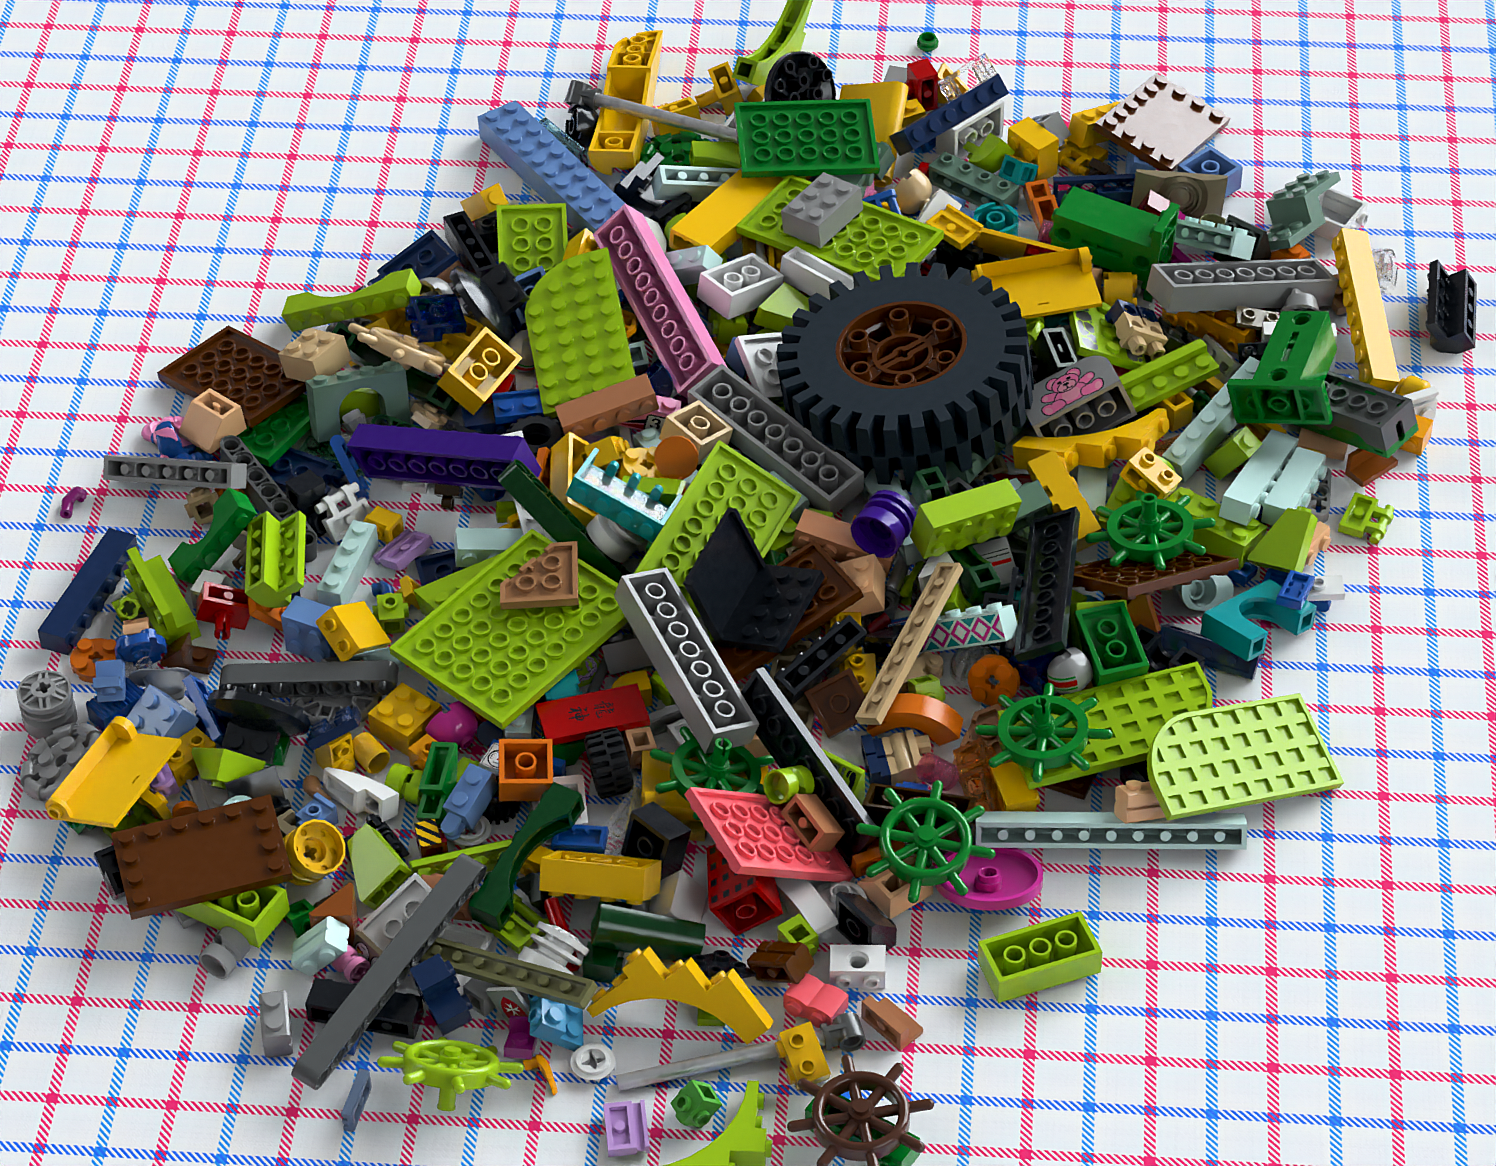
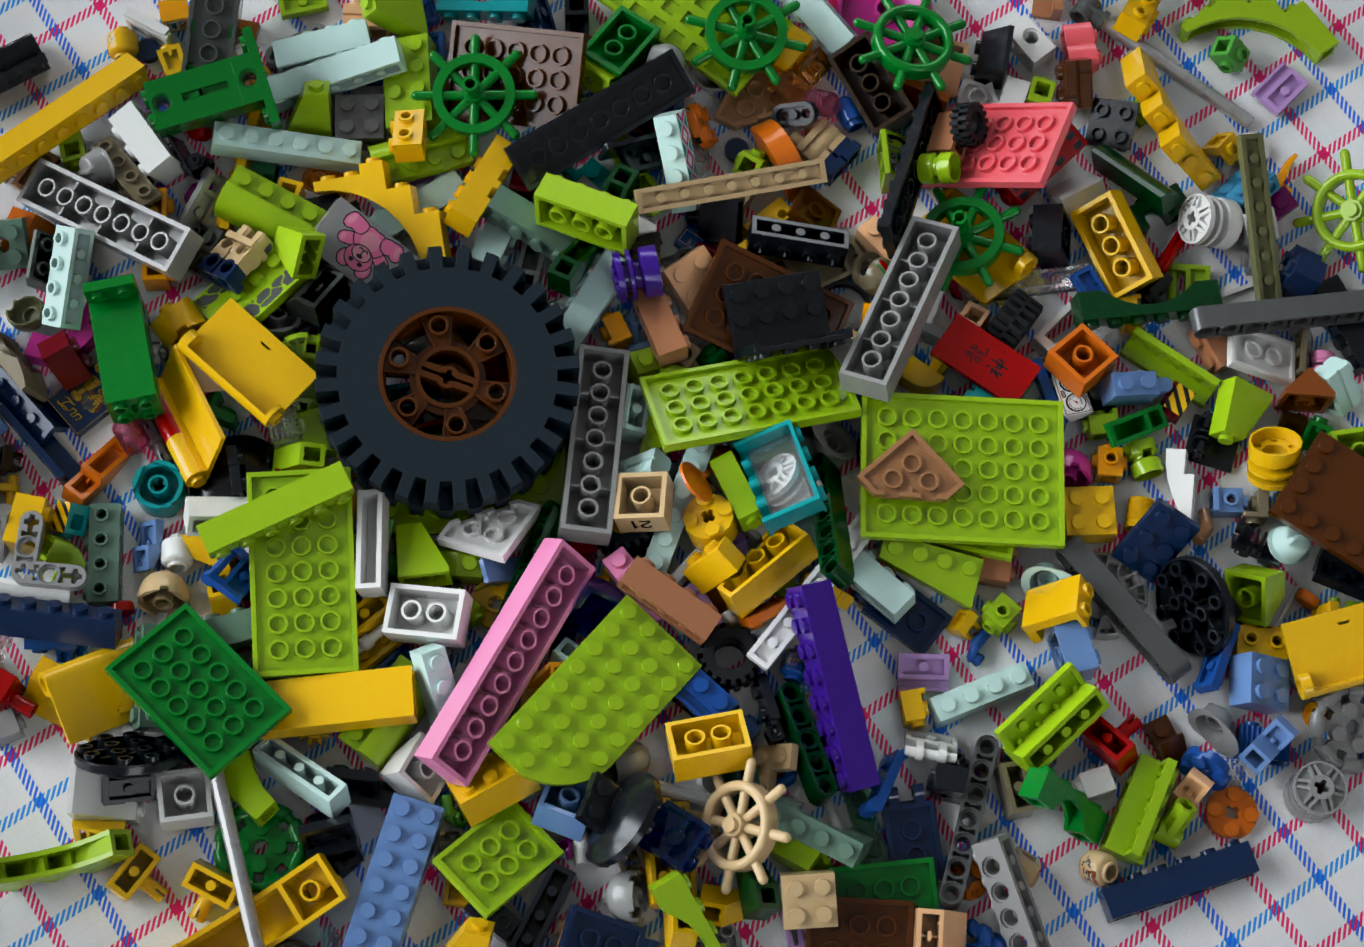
camera: 135 degrees left, 25 degrees up
light grey brick [781,172,863,248] -> none
yellow plate [926,204,984,250] -> none
none -> light grey beam [11,511,89,591]
none -> lime brick [58,131,87,172]
none -> lime brick [196,461,355,559]
none -> lime slope [273,225,326,279]
none -> flat silver brick [335,94,386,151]
none -> dark blue tile [724,138,749,163]
none -> black plate [772,101,819,128]
none -> black tyre [949,101,988,147]
none -> tan head [1079,849,1119,887]
none -> yellow bracket [1202,132,1239,165]

